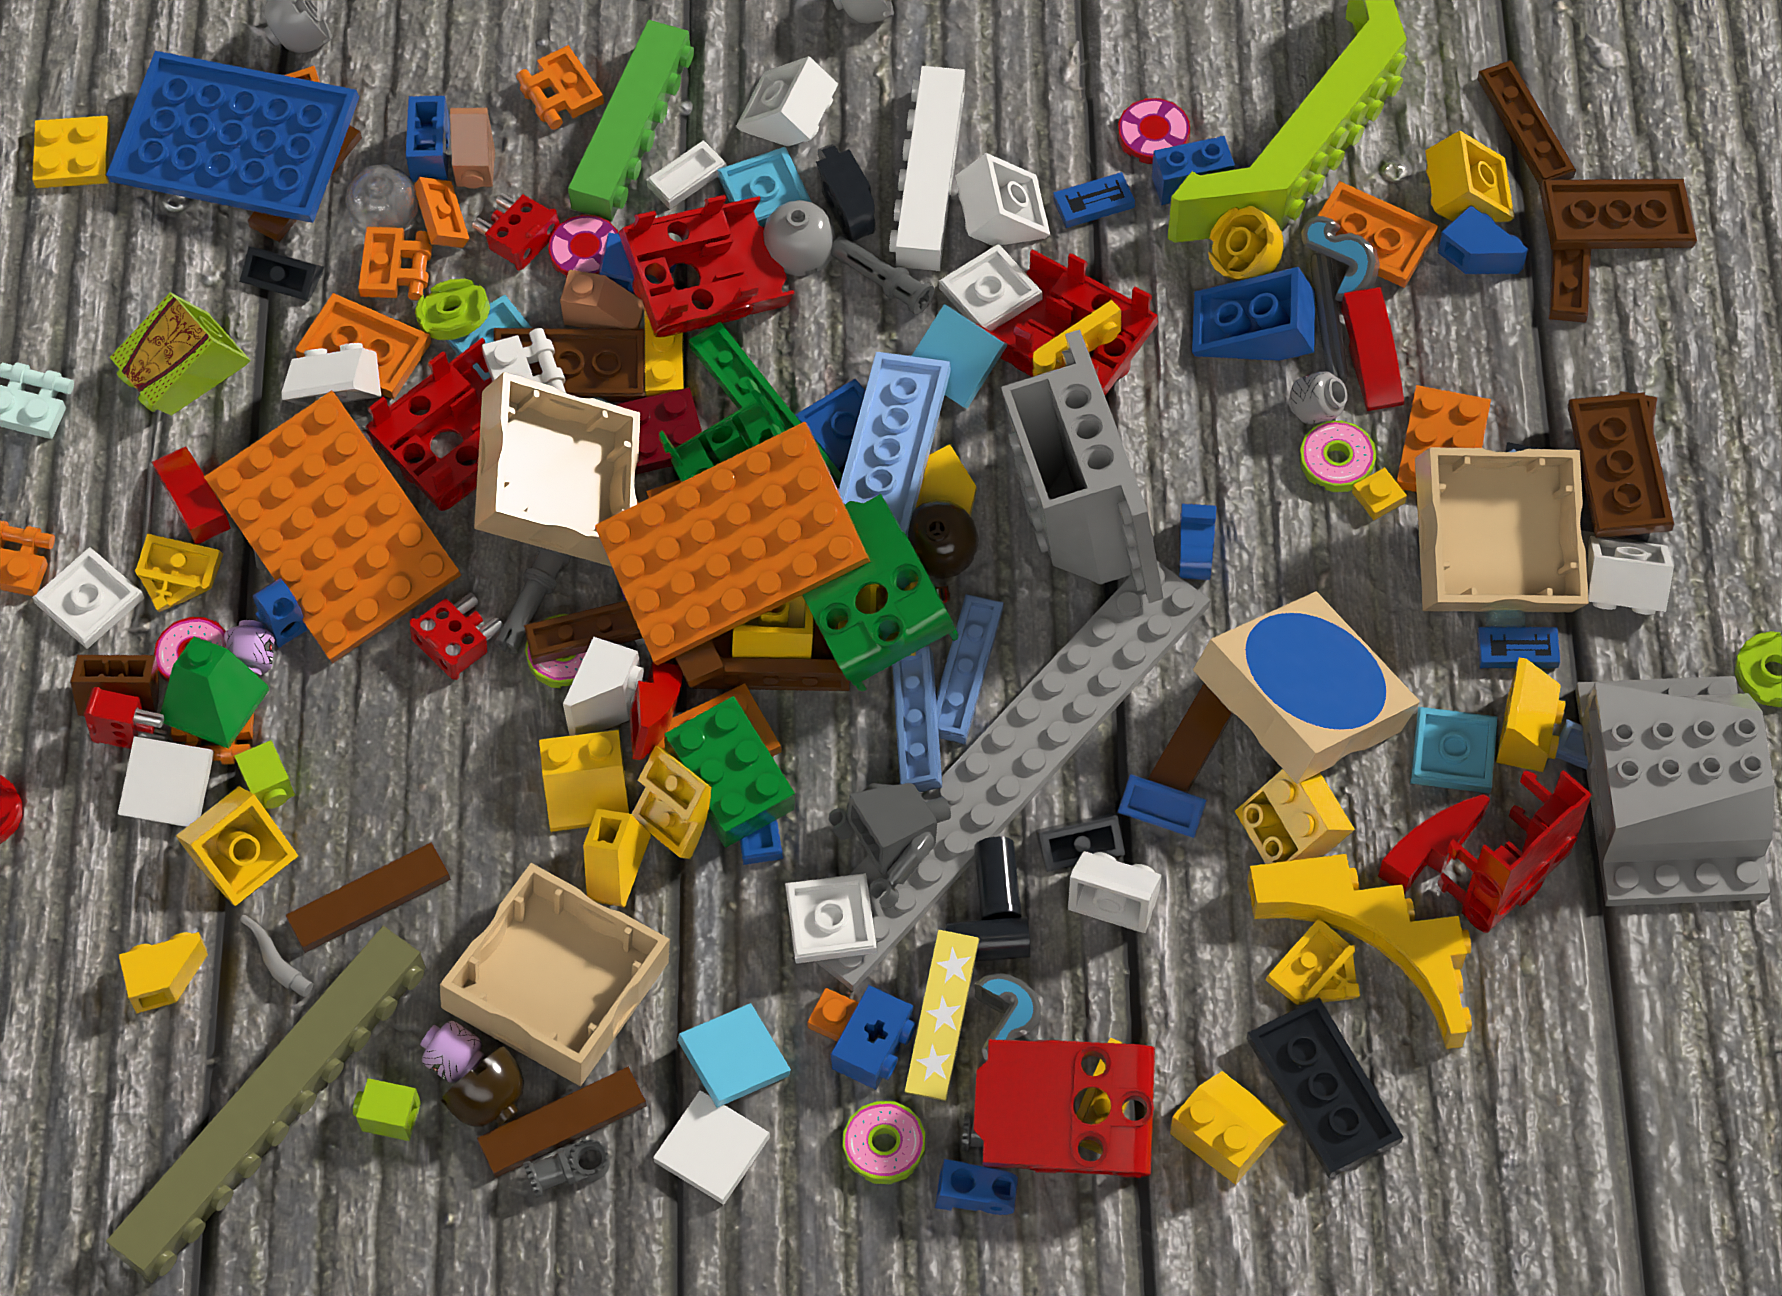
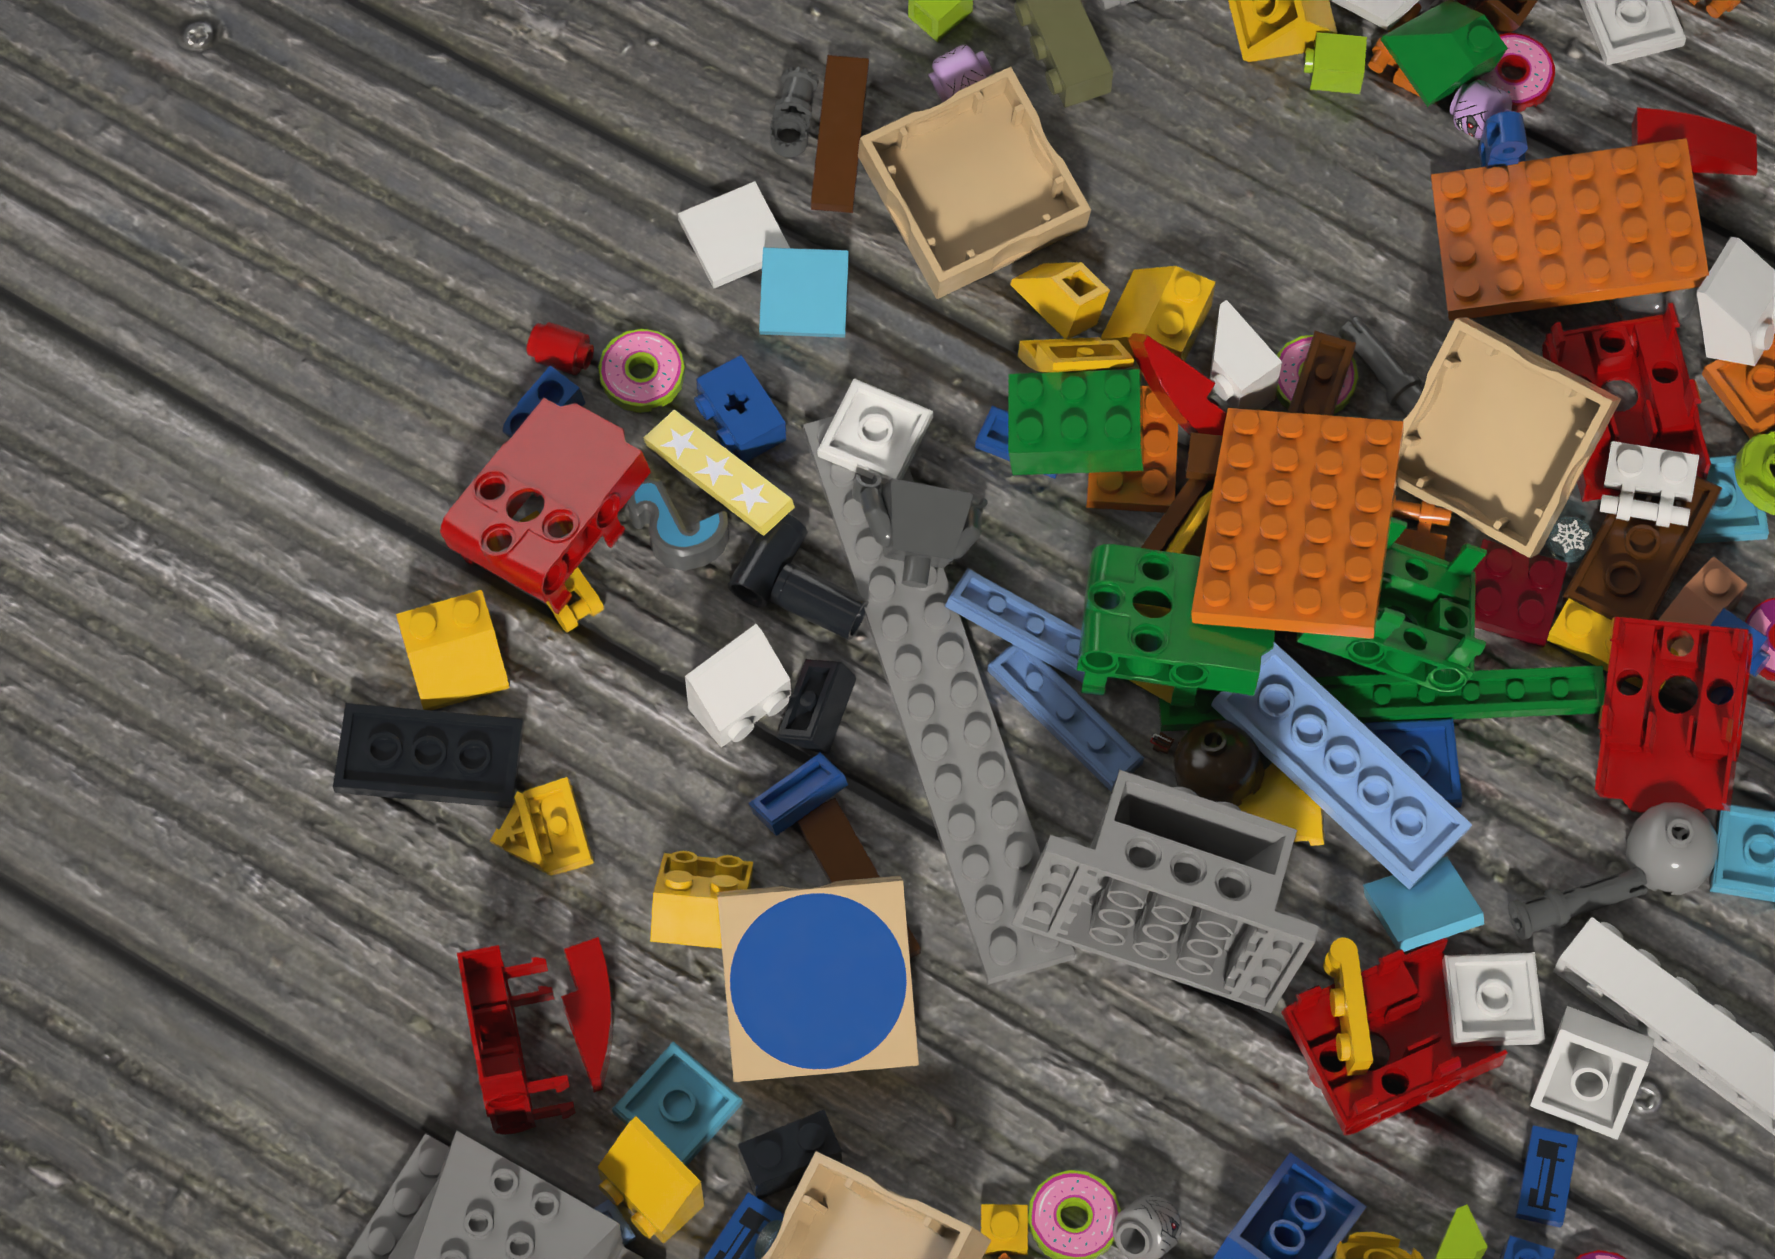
camera: 120 degrees right, 5 degrees up
yellow slope [135,534,223,612] -> none
reddish brown tile [286,842,451,953] -> none
red piece [410,593,503,680] -> none
dark brown cylinder [441,1046,524,1127] -> none
orange plate [807,988,859,1042] -> none
black piece [816,144,876,241] -> none
blue leg [1179,503,1216,580] -> none
yellow arch [1247,854,1472,1049] -> none
none -> red brick [527,322,594,375]
none -> black brick [737,1109,842,1199]

